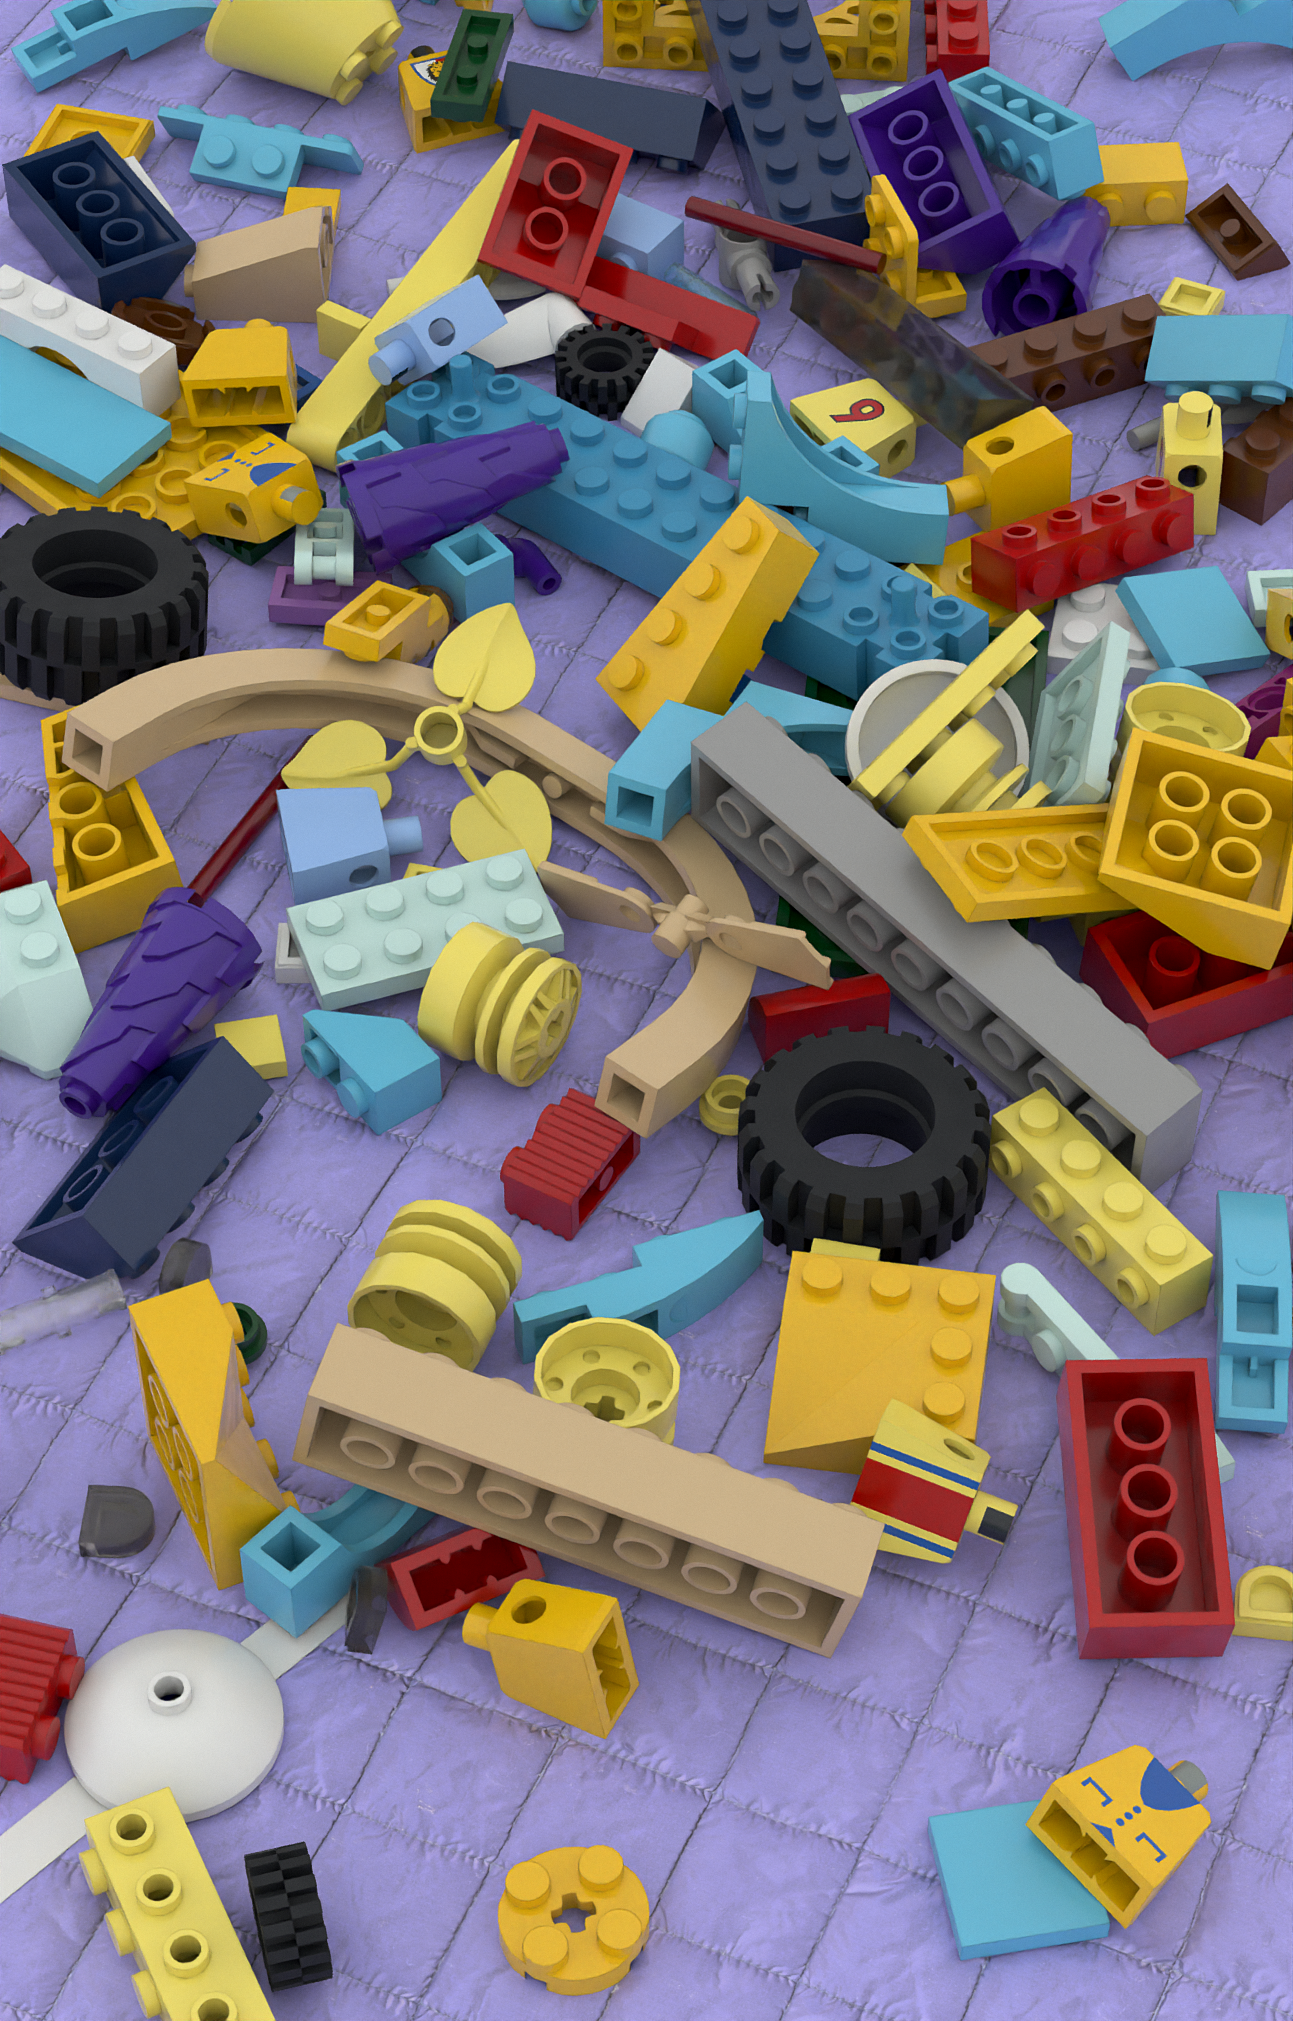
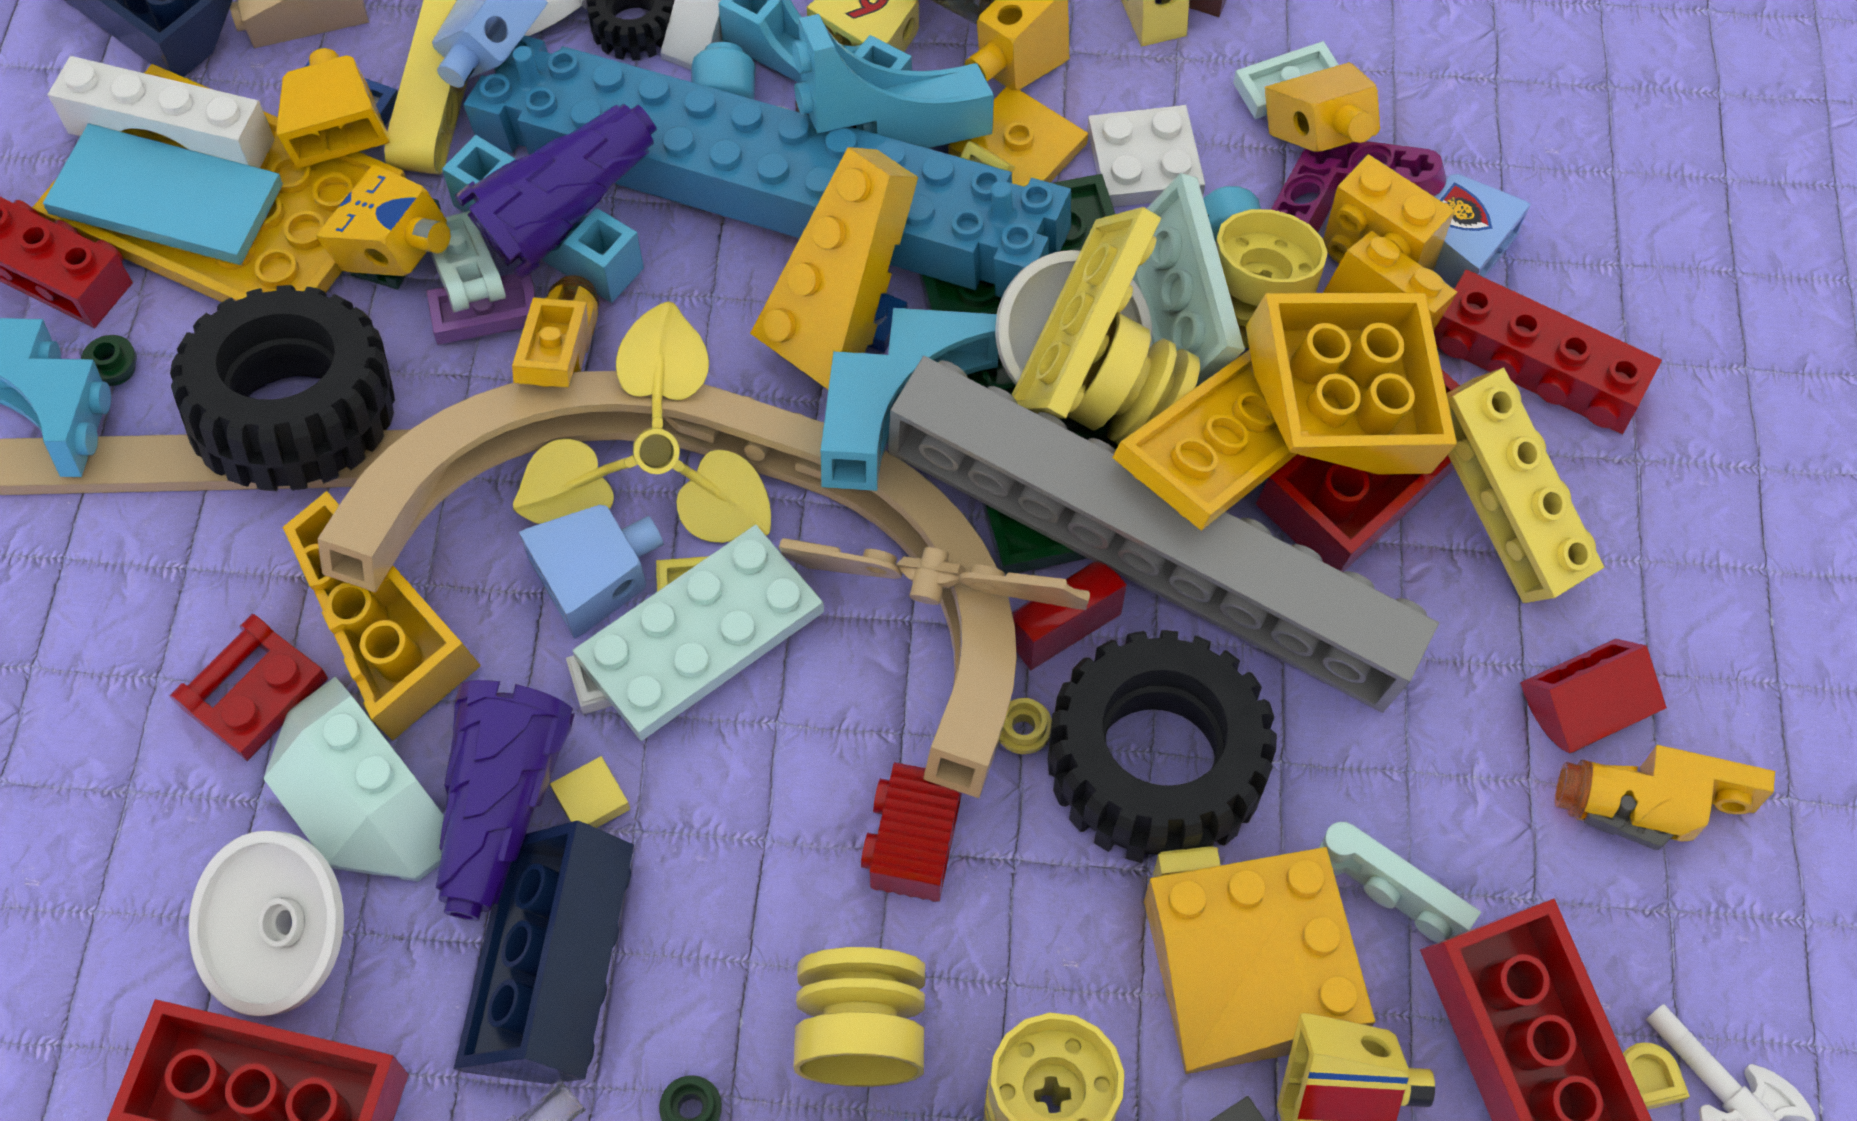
camera: 20 degrees left, 15 degrees up
reddish brown tile [111,297,216,365] -> none
clear smoke tile [159,1237,213,1295] -> none
dark red bar [186,735,313,908] -> none
medium azure slope [301,1009,442,1135] -> none
light yellow tile [316,300,371,361] -> none
light yellow wheel [417,922,582,1087] -> none
dark purple arm [493,534,562,596] -> none
medium azure slope [513,1210,764,1365] -> none
red brick [970,475,1194,613] -> none
light yellow brick [988,1087,1213,1336] -> none
medium azure tile [1115,566,1271,676] -> none
medium azure slope [1214,1190,1292,1434] -> none

